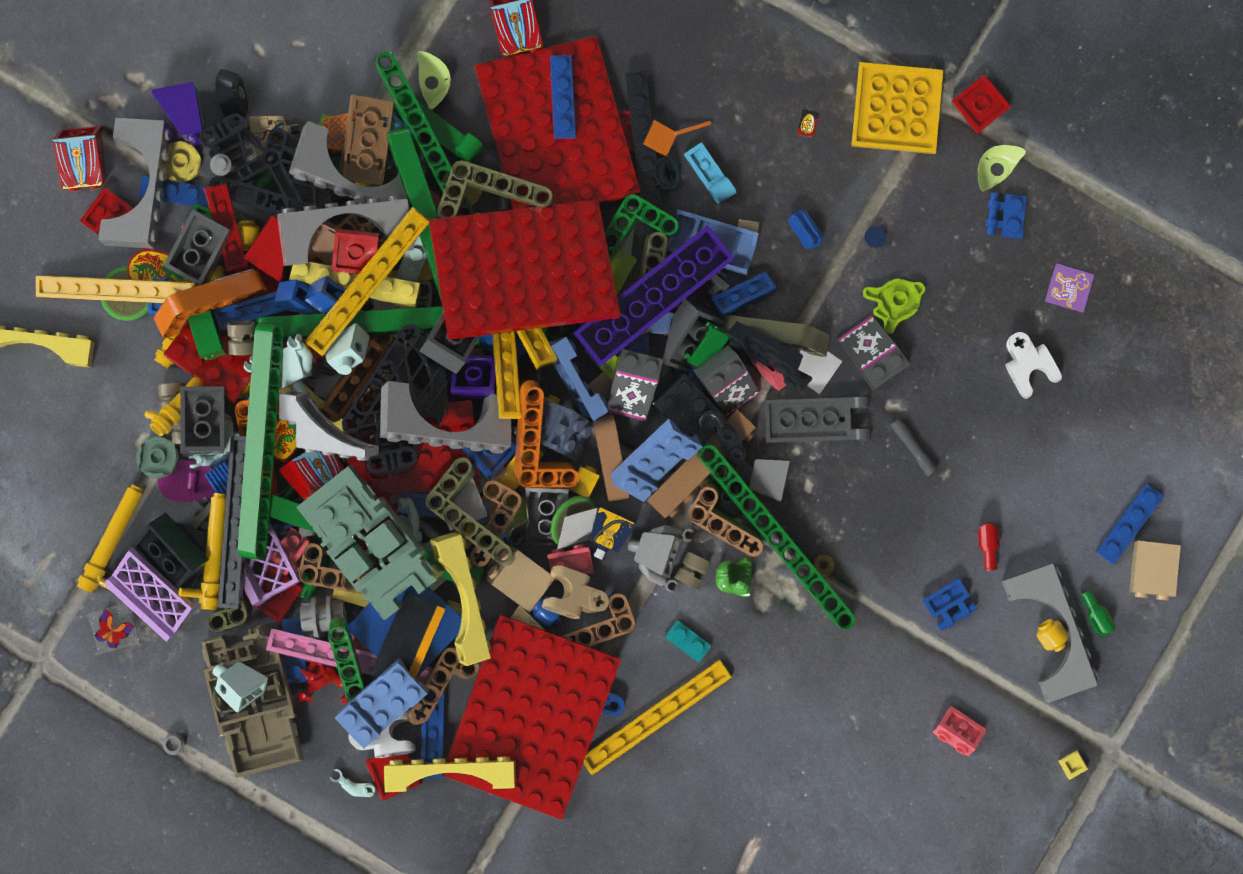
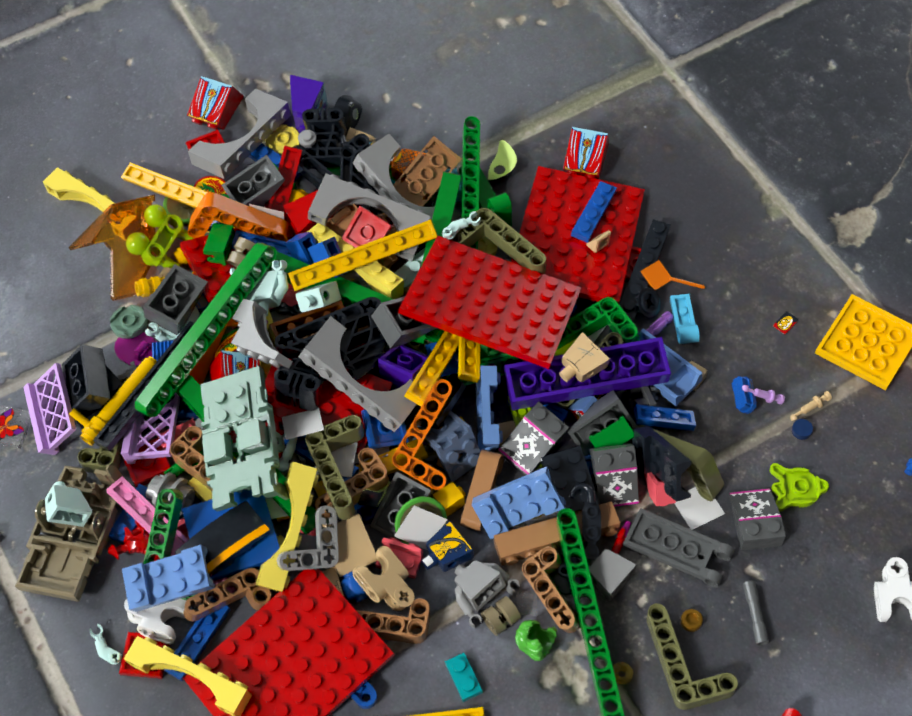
camera: 30 degrees right, 25 degrees down
yellow cylinder [77,484,143,594] -> none
none -> clear orange windscreen [69,194,156,301]
none -> lime piece [126,204,194,268]
none -> light grey beam [277,506,339,571]
none -> white sticker [282,408,324,440]
none -> light aqua arm [442,211,481,240]
none -> tan torso [559,333,610,382]
none -> tan slope [586,230,611,253]
none -> red piece [611,521,632,555]
none -> medium lavender axle [646,311,674,336]
none -> olive beam [646,603,738,710]
none -> pearl gold tile [680,609,703,632]
none -> lavender piece [742,385,785,405]
none -> tan piece [790,391,832,421]

